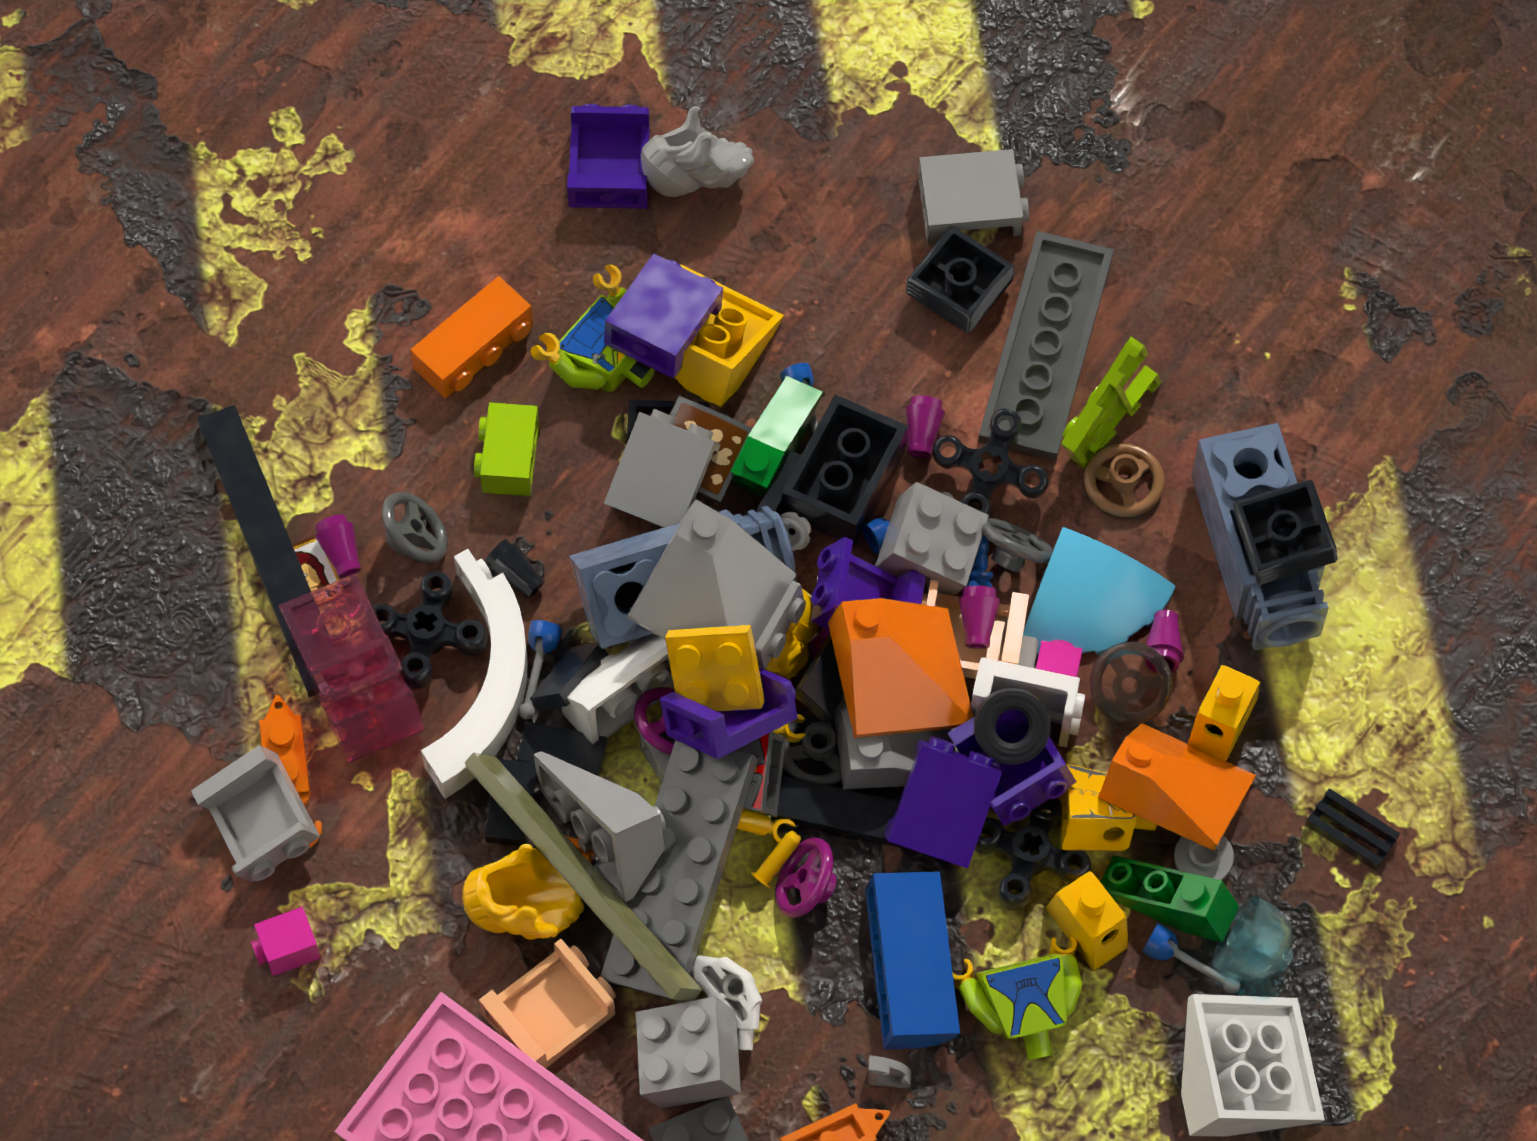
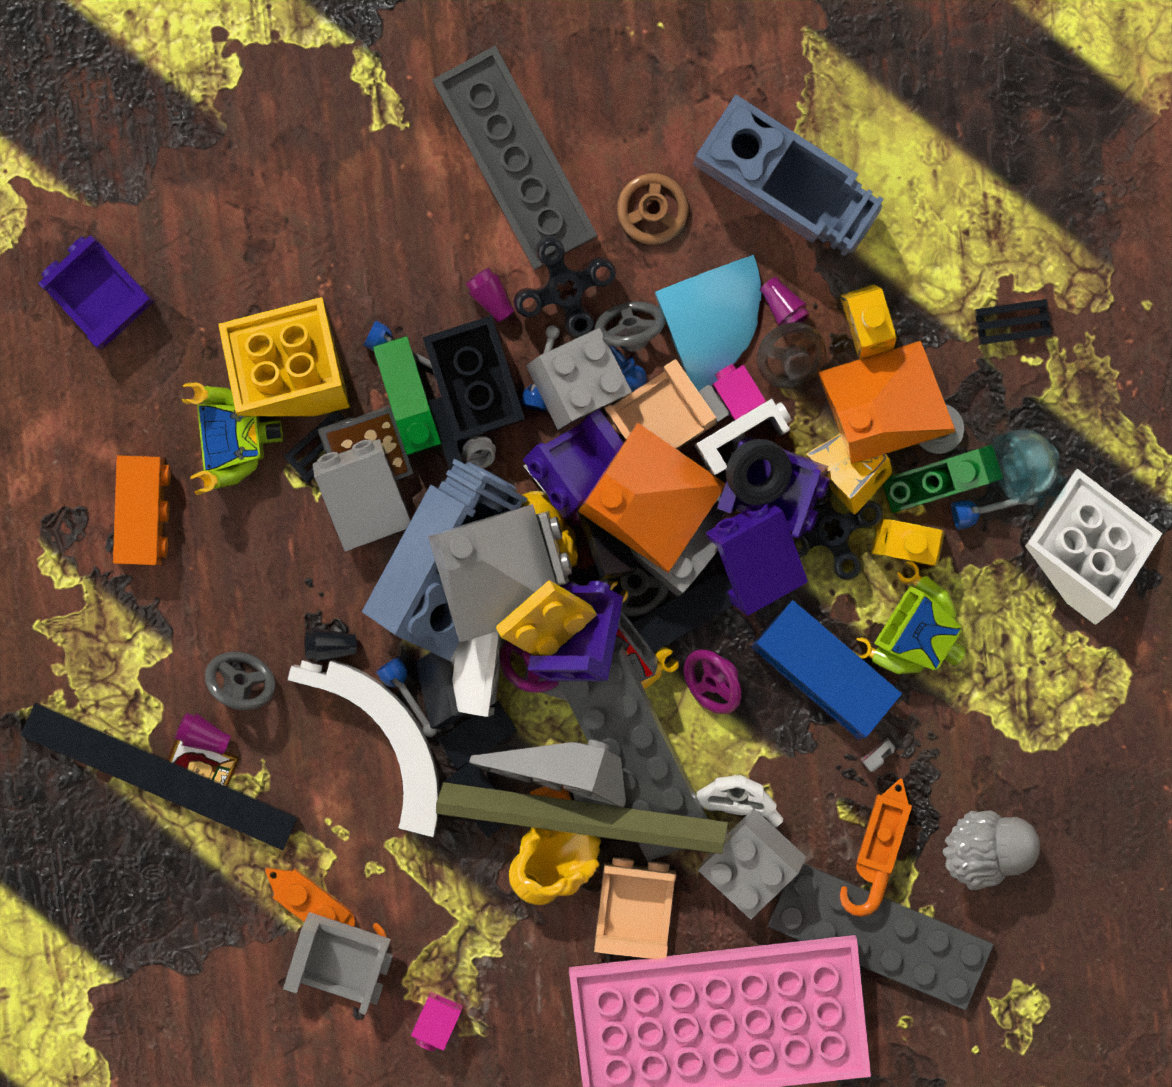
camera: 40 degrees left, 25 degrees up
clear pink piece [279,573,425,764] -> none
black gear [365,571,487,689] -> none
lime brick [474,402,539,496] -> none
dark purple panel [604,253,724,379] -> none
light grey hair [641,106,754,198] -> none
yellow piece [750,830,801,888] -> none
black brick [906,226,1015,333] -> none
light grey panel [918,149,1029,245] -> none
magenta cone [959,586,1000,649] -> none
lime wing [1061,337,1162,469] -> none
black brick [1233,480,1338,585] -> none

